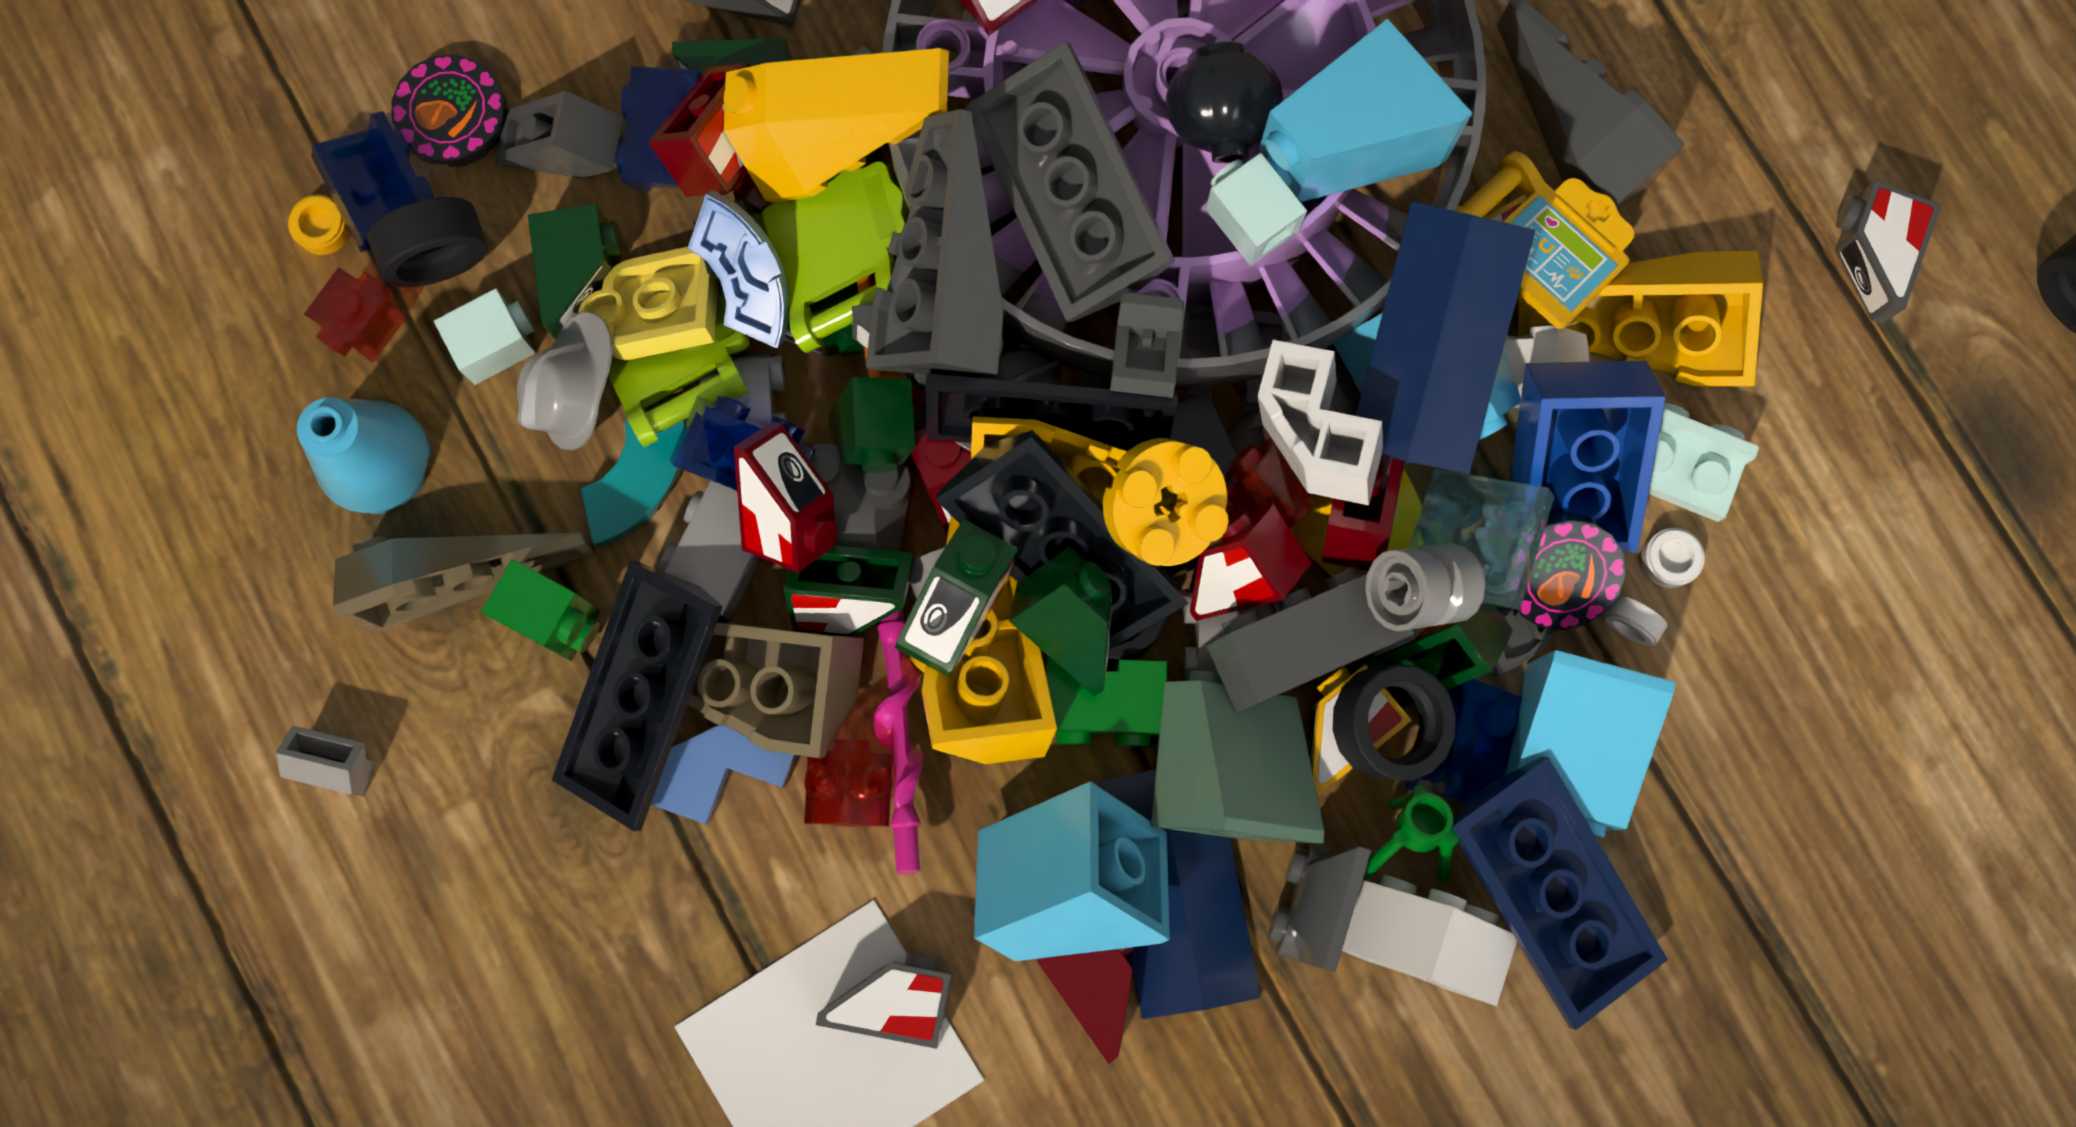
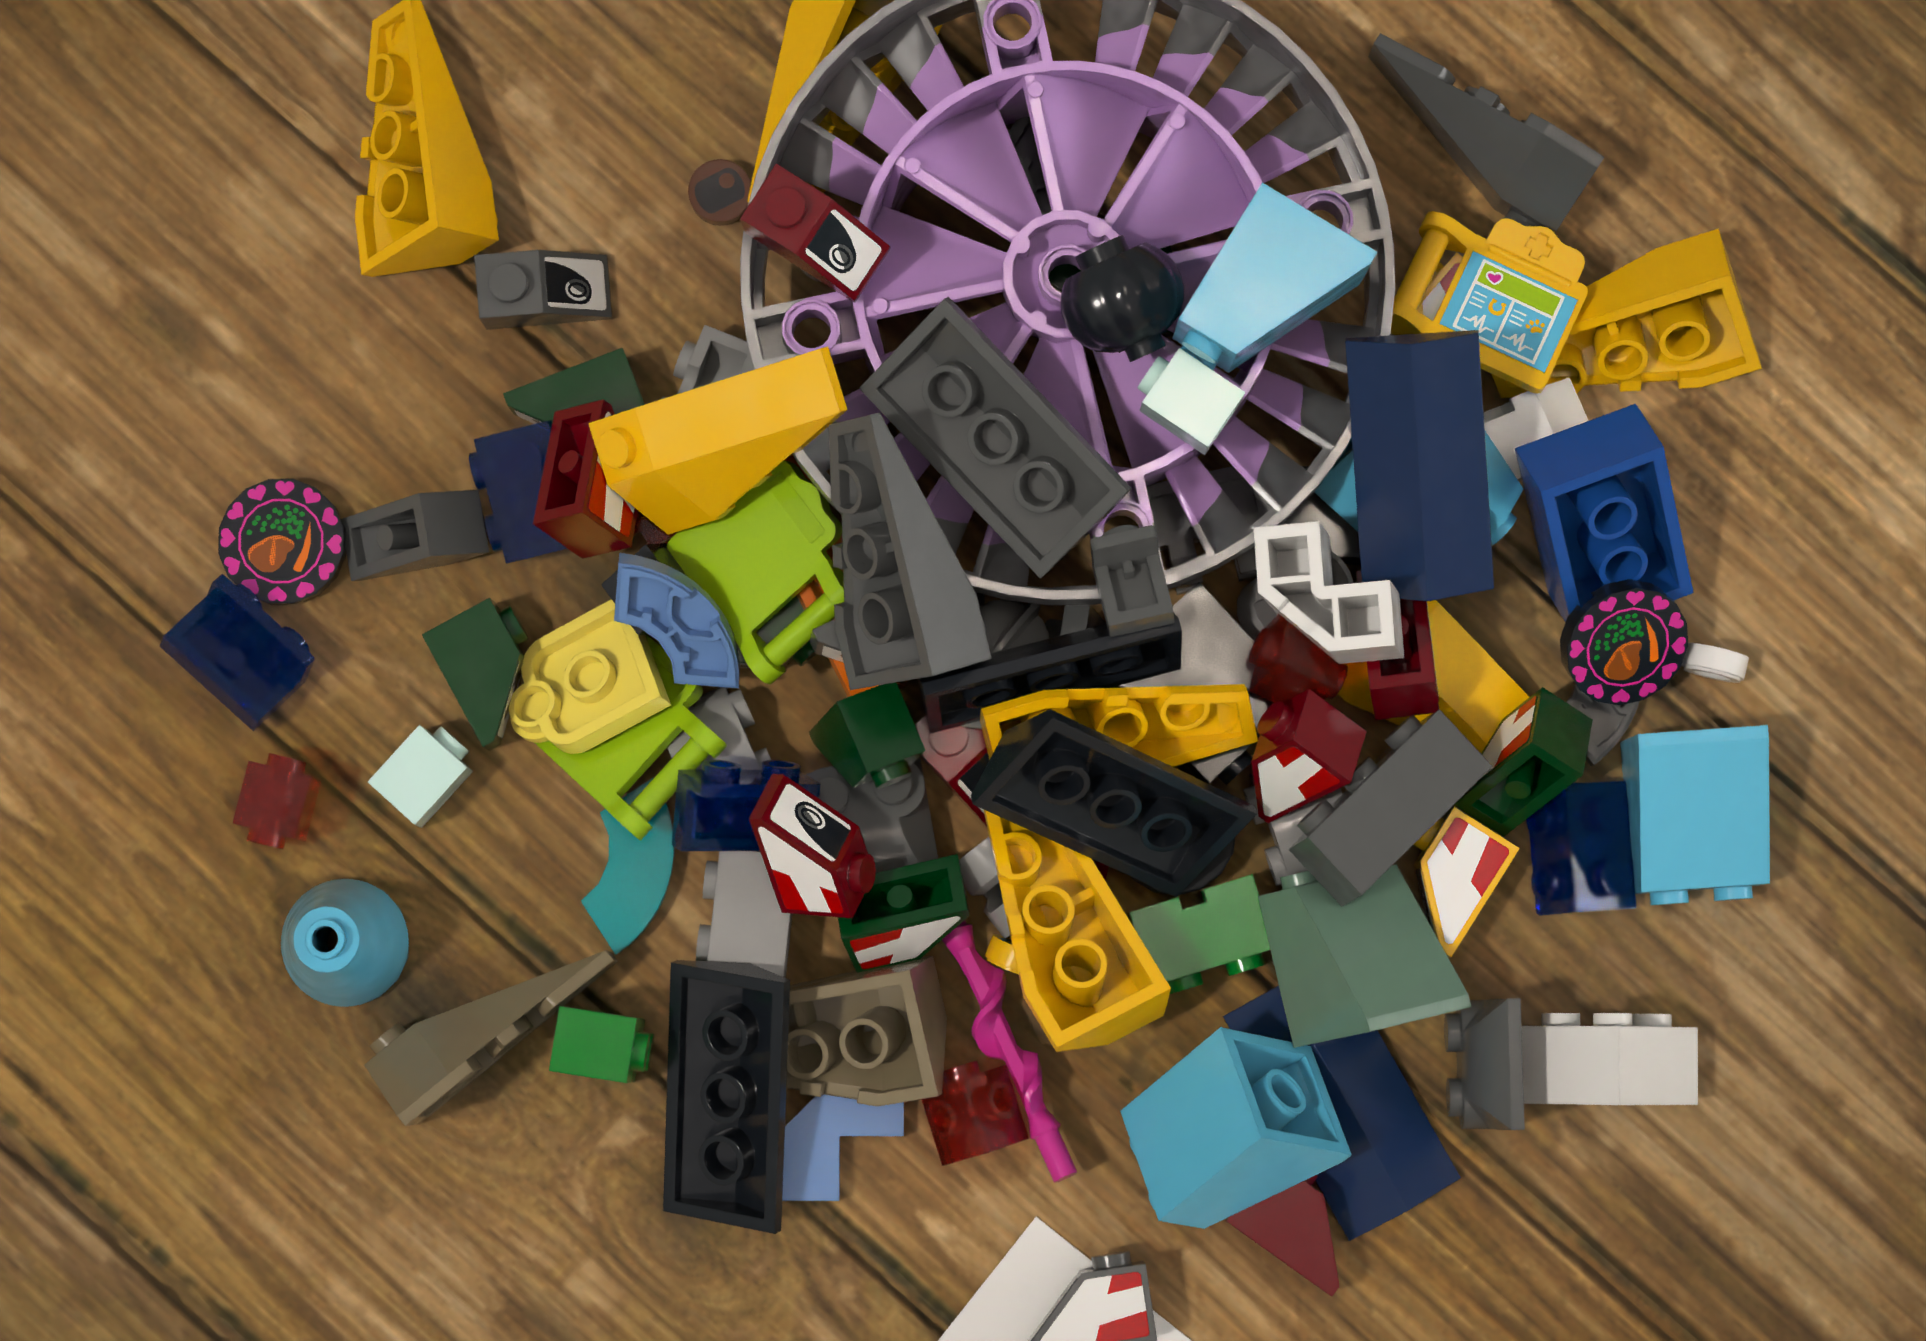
camera: 20 degrees left, 5 degrees up
light grey piece [276,726,374,797] -> none
yellow tile [288,194,351,255] -> none
black tyre [367,197,489,287] -> none
light grey piece [517,312,613,450] -> none
slope [895,519,1018,677] -> none
dark green slope [1009,546,1112,696] -> none
yellow plate [1103,438,1229,566] -> none
black tyre [1332,665,1456,781] -> none
green plant [1363,785,1460,884] -> none
light grey wheel [1365,543,1485,632] -> none
clear light blue plate [1409,469,1555,610] -> none
dark blue slope [1451,756,1668,1030] -> none
white tile [1640,528,1705,588] -> none
light aqua bracket [1648,403,1759,522] -> none
slope [1835,180,1941,324] -> none

